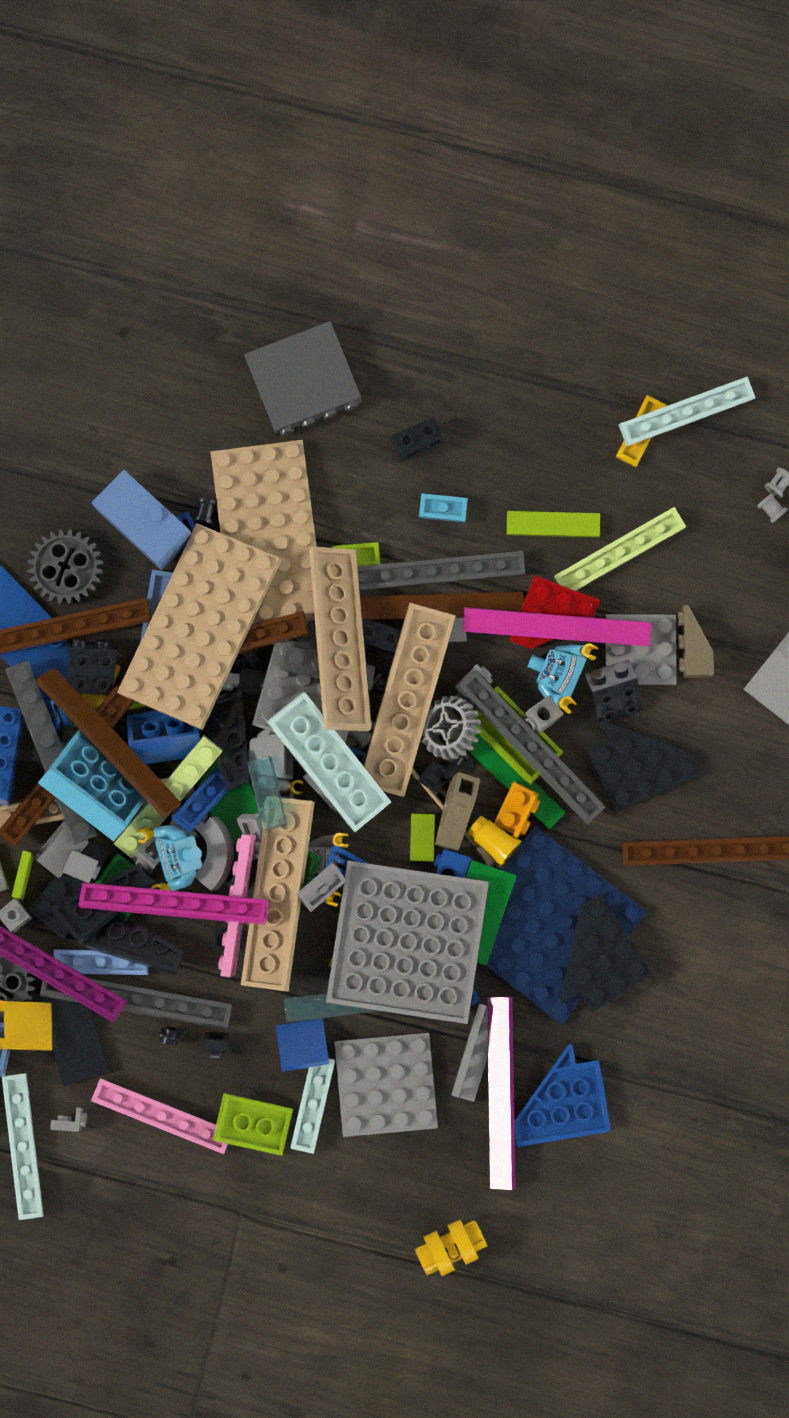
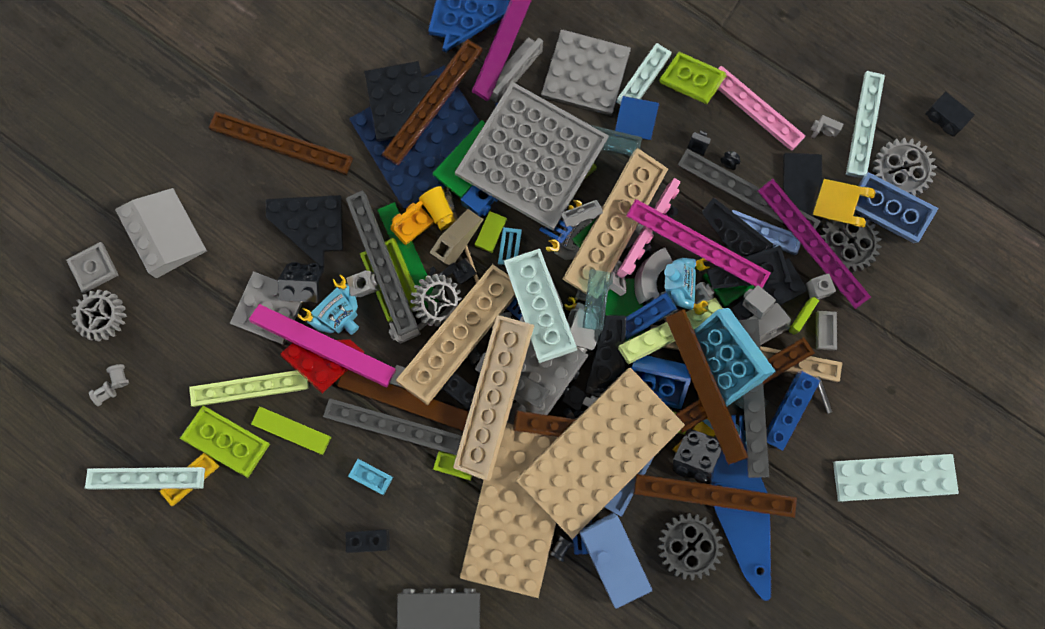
camera: 155 degrees left, 5 degrees down
dark tan slope [678,605,714,678] -> none
none -> lime tile [180,406,270,478]
none -> reddish brown tile [382,39,482,165]
none -> medium azure tile [498,227,522,265]

